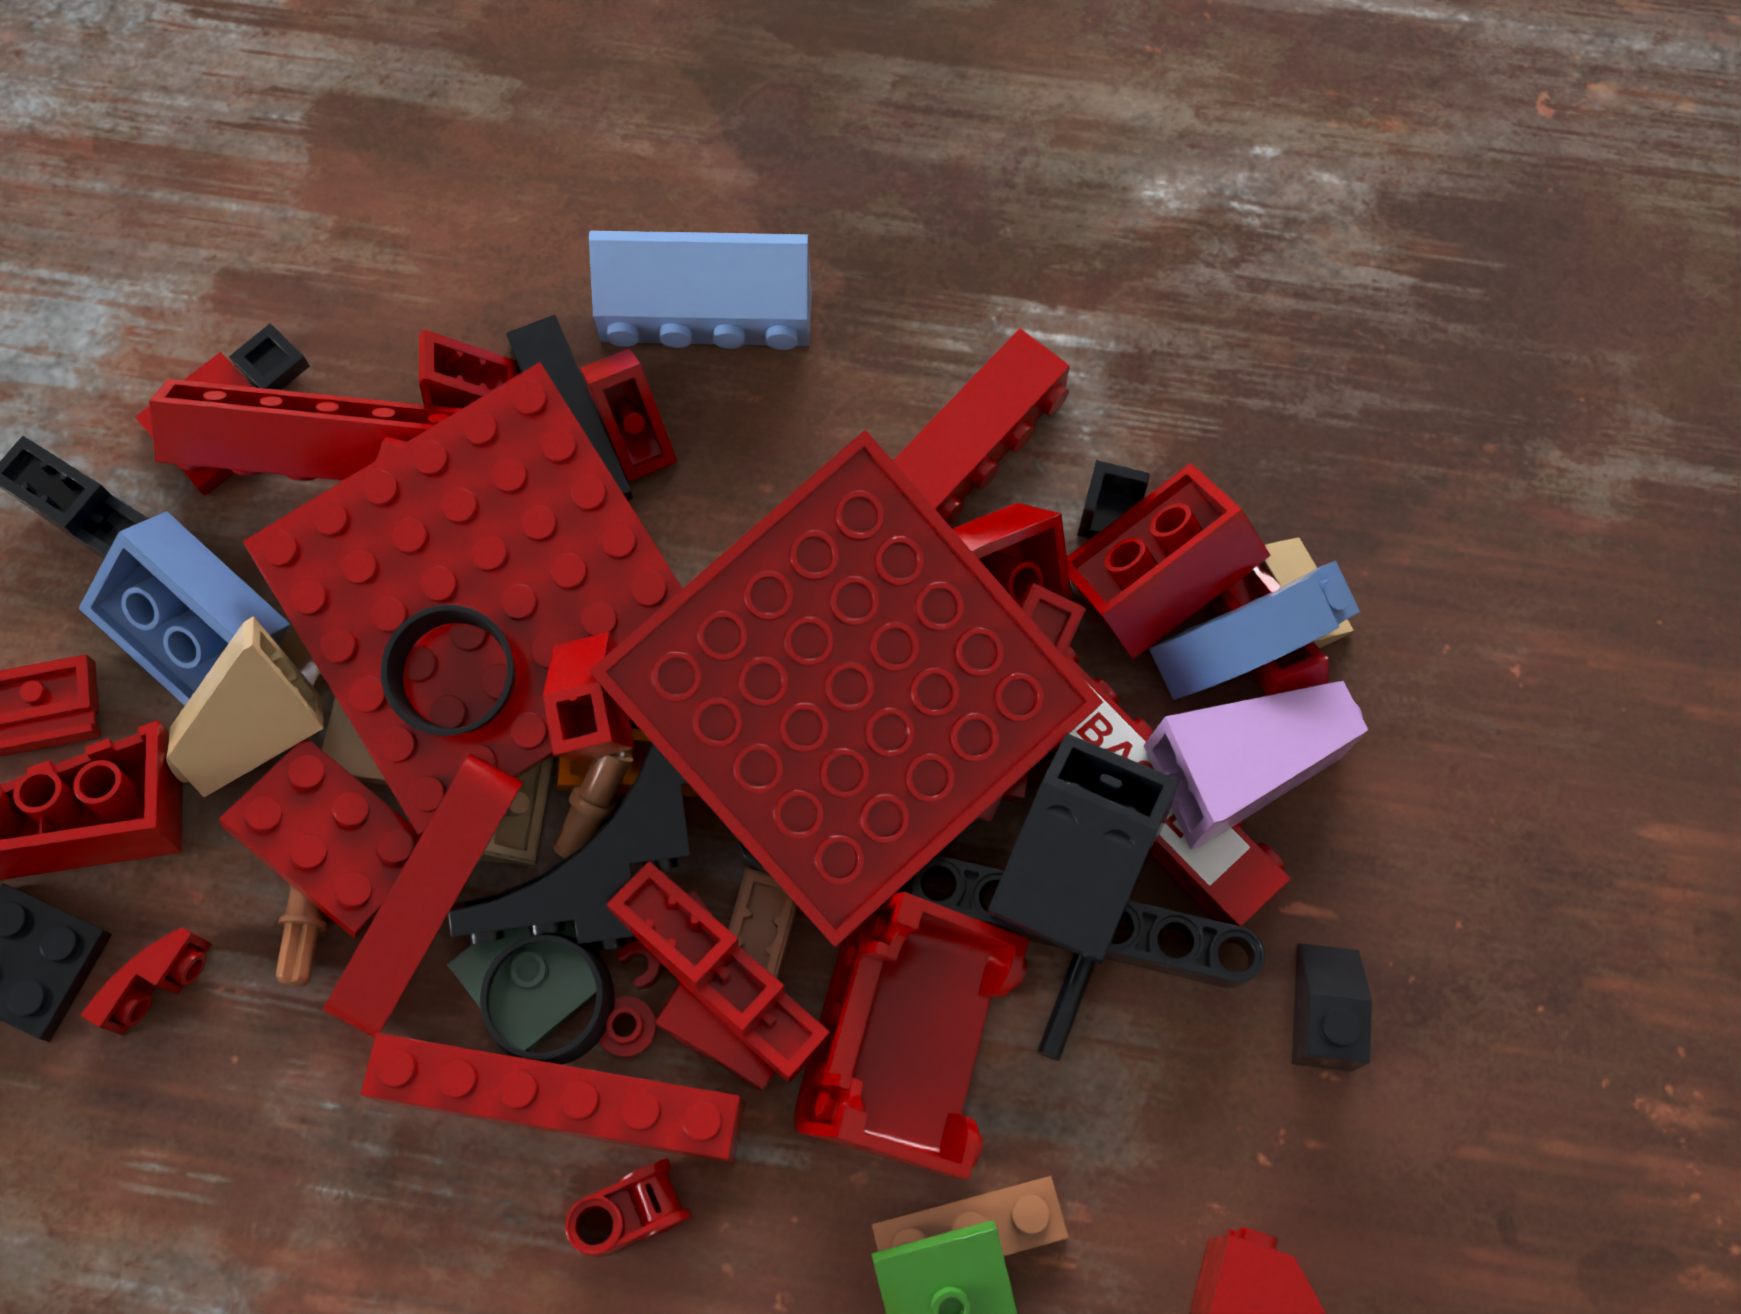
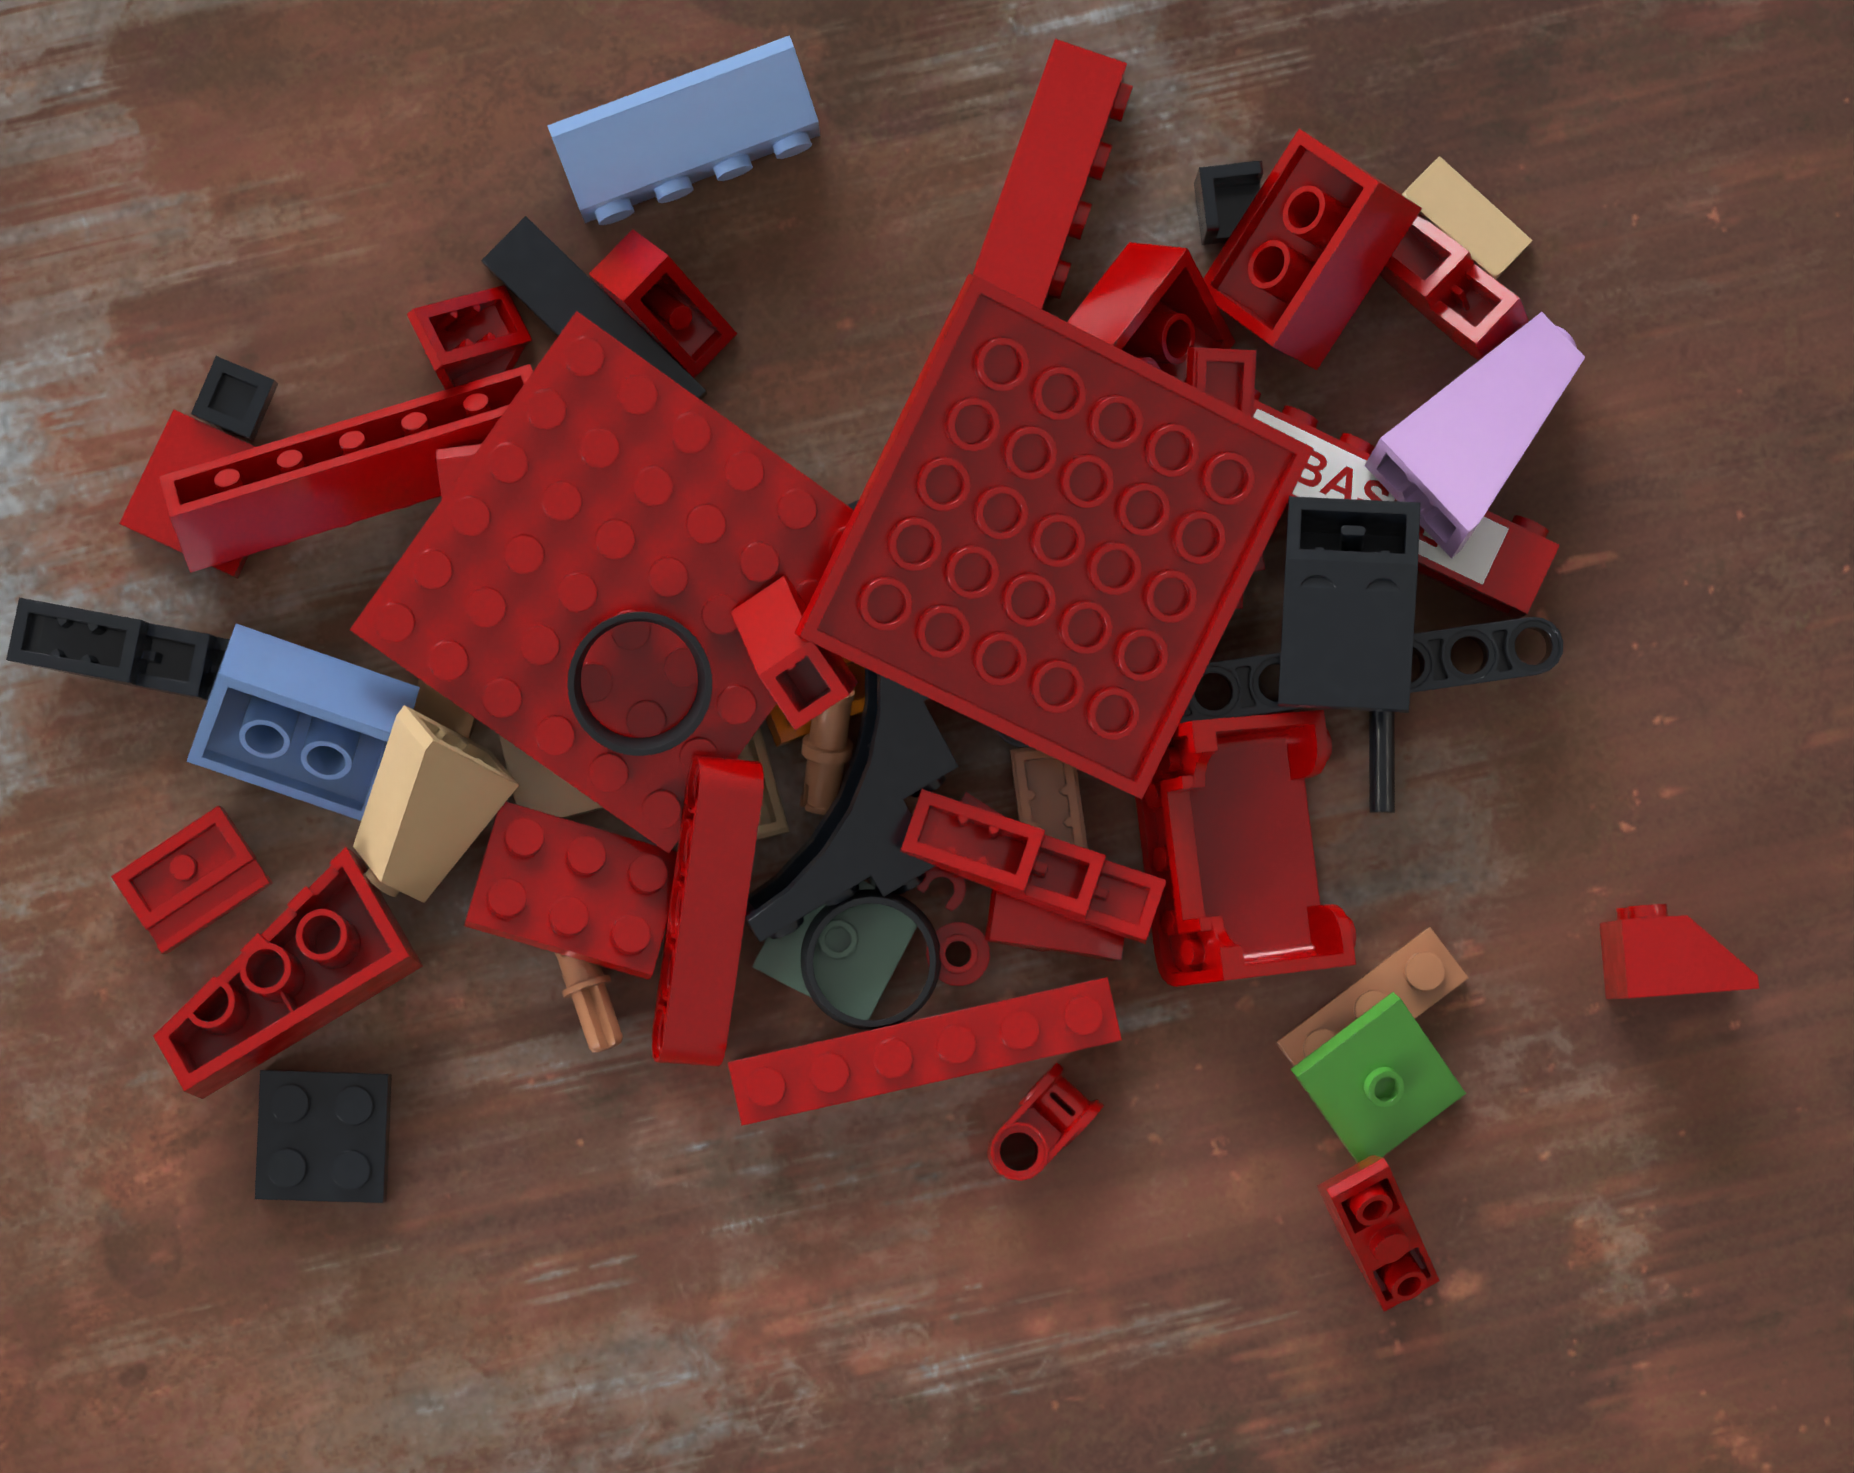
camera: 25 degrees left, 15 degrees up
red slope [80,927,212,1035] -> none
medium blue arch [1149,560,1360,700] -> none
black slope [1292,943,1372,1071] -> none

